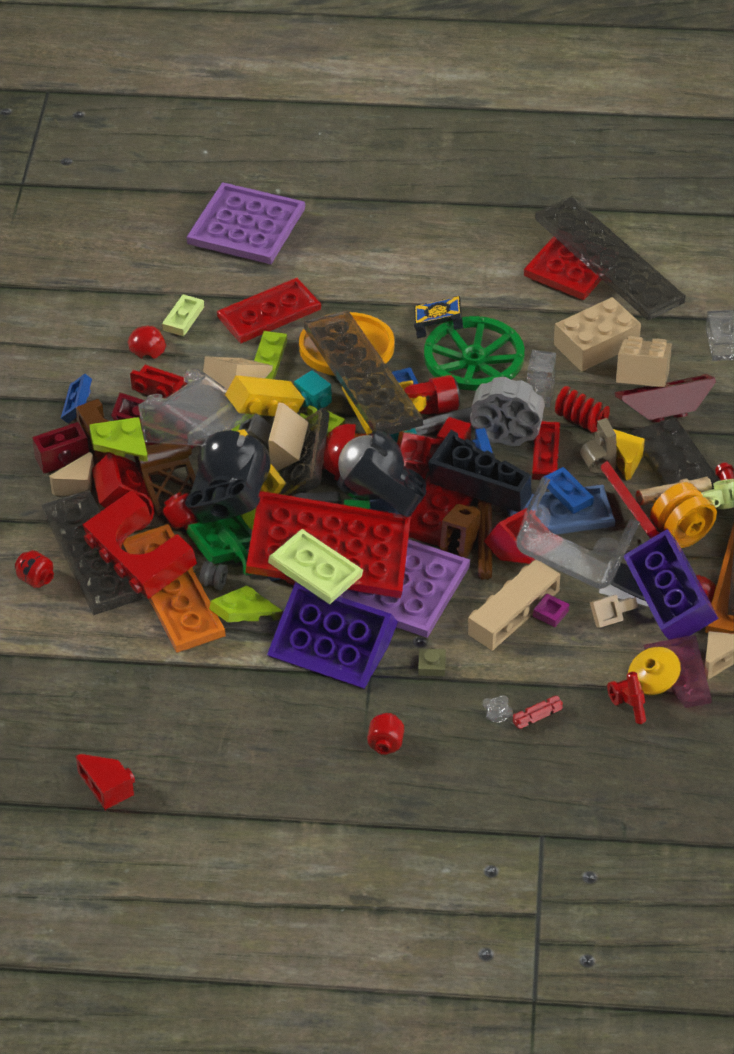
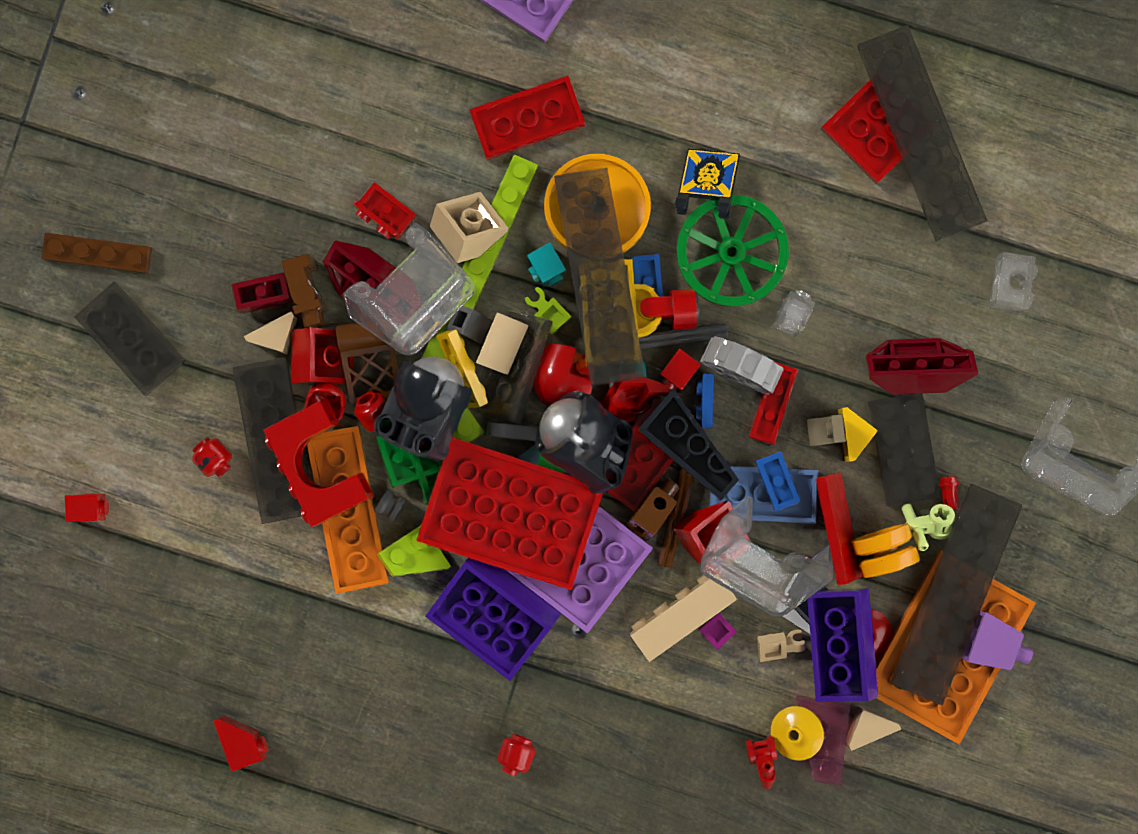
camera: 15 degrees right, 40 degrees up
blue plate [61,374,92,423] -> none
lime wing [89,417,148,462] -> none
red hair [127,326,166,359] -> none
yellowish green plate [162,295,204,336] -> none
yellow brick [225,375,305,416] -> none
yellowish green tile [268,529,363,604] -> none
olive plate [418,648,446,677] -> none
clear plate [483,695,513,722] -> none
axle [513,695,563,729] -> none
tan brick [554,297,641,372] -> none
red piece [555,386,610,433] -> none
tan brick [616,336,672,387] -> none
tan pin [636,477,712,506] -> none

